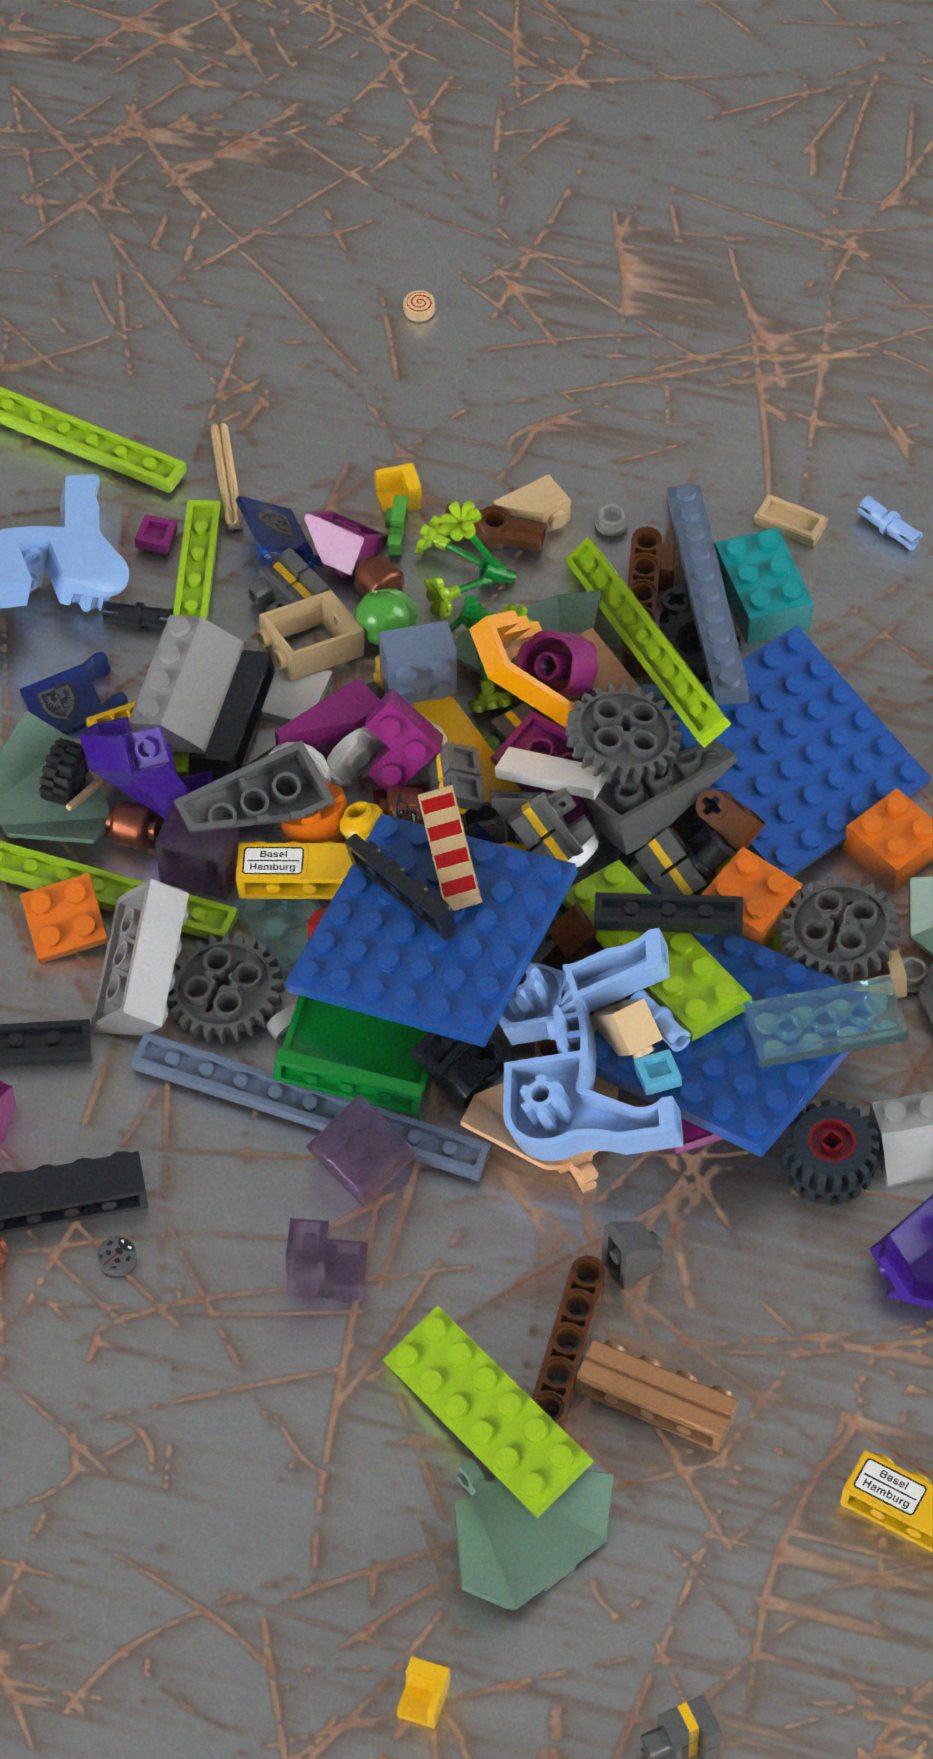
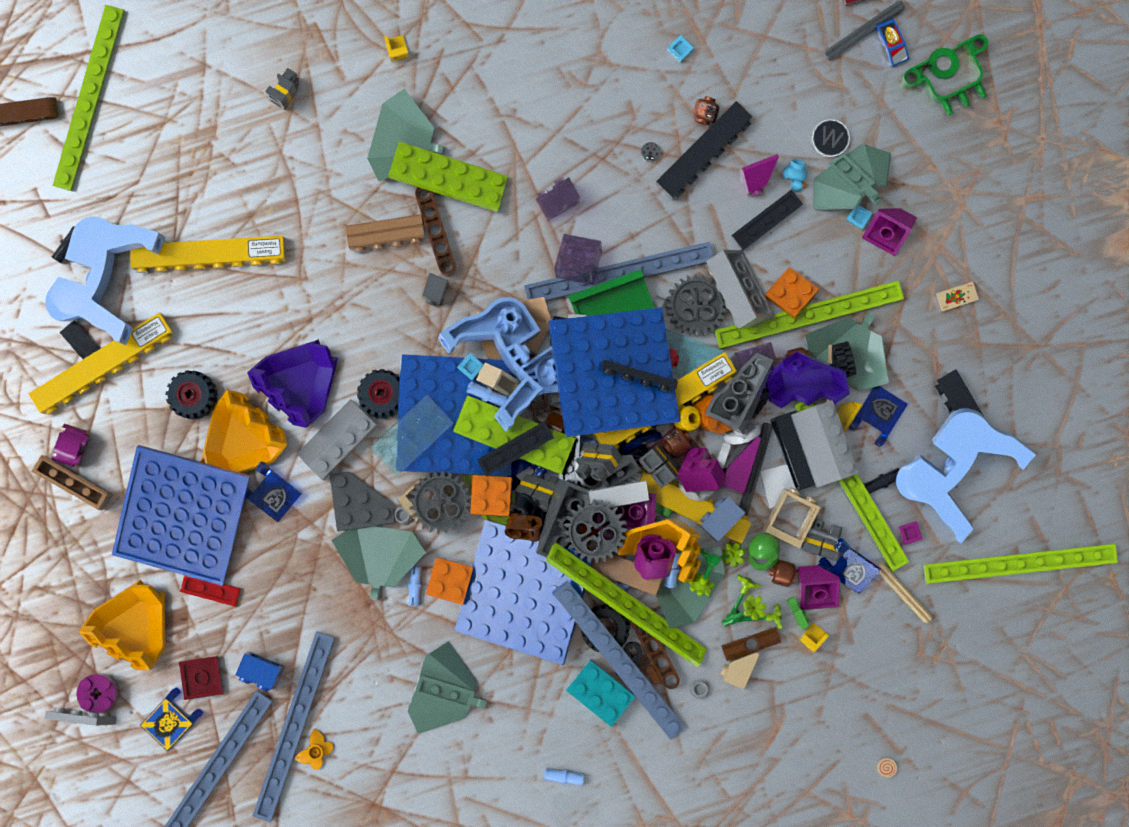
camera: 145 degrees right, 30 degrees up
tile [418,785,483,911] -> none
tan tile [753,494,828,547] -> none

